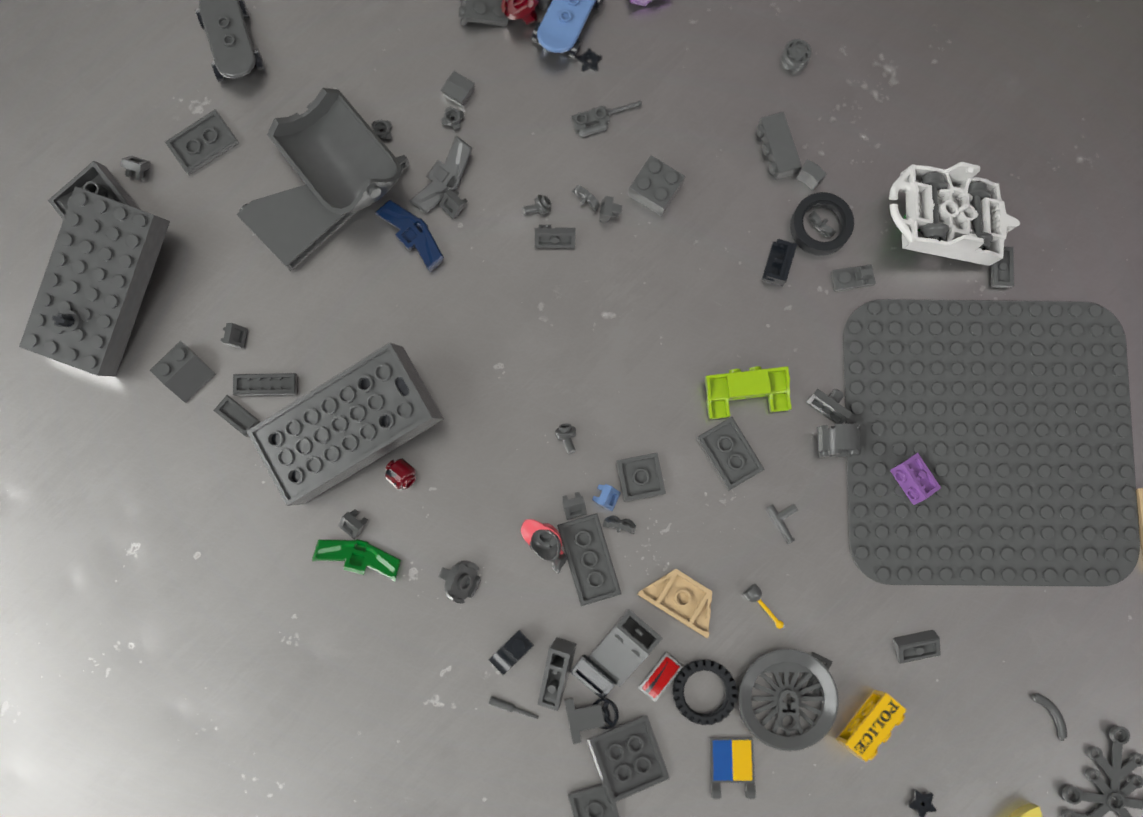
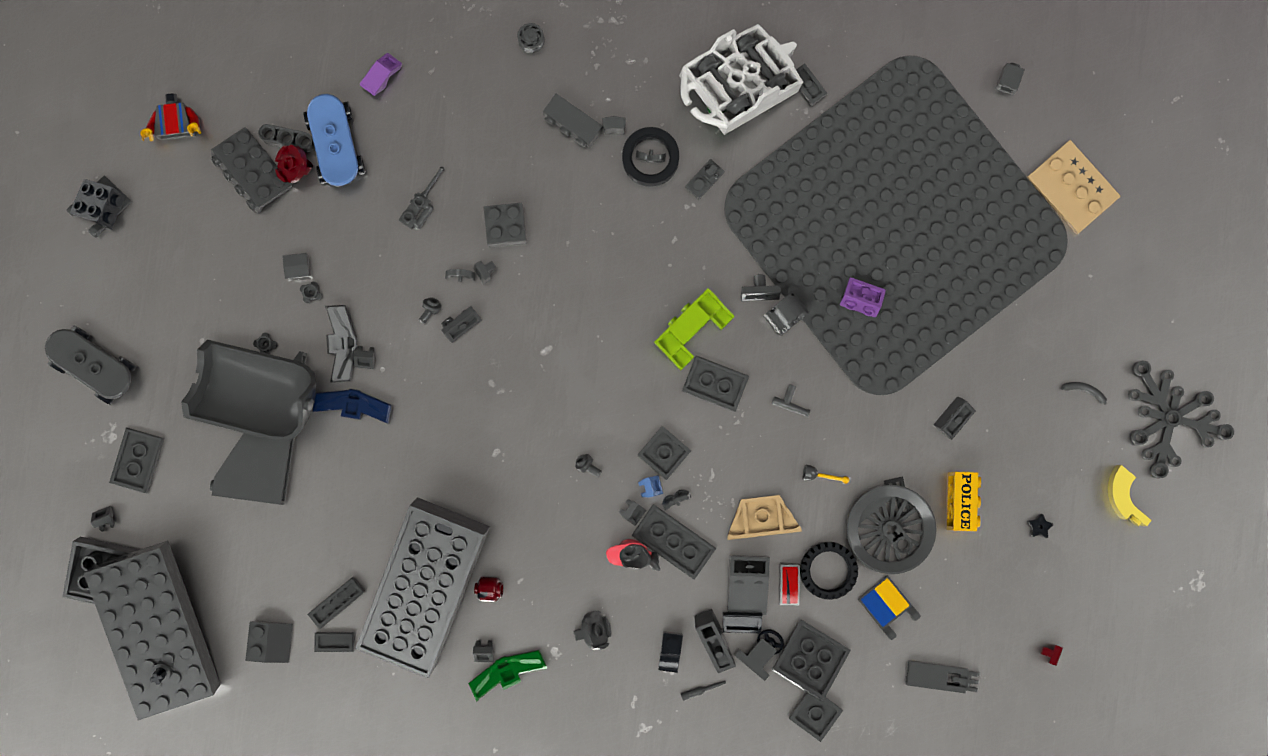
camera: 30 degrees left, 5 degrees up
dark grey tile [221,323,247,348] -> none
black plate [577,48,602,72] -> none
black hinge [762,239,797,287] -> none

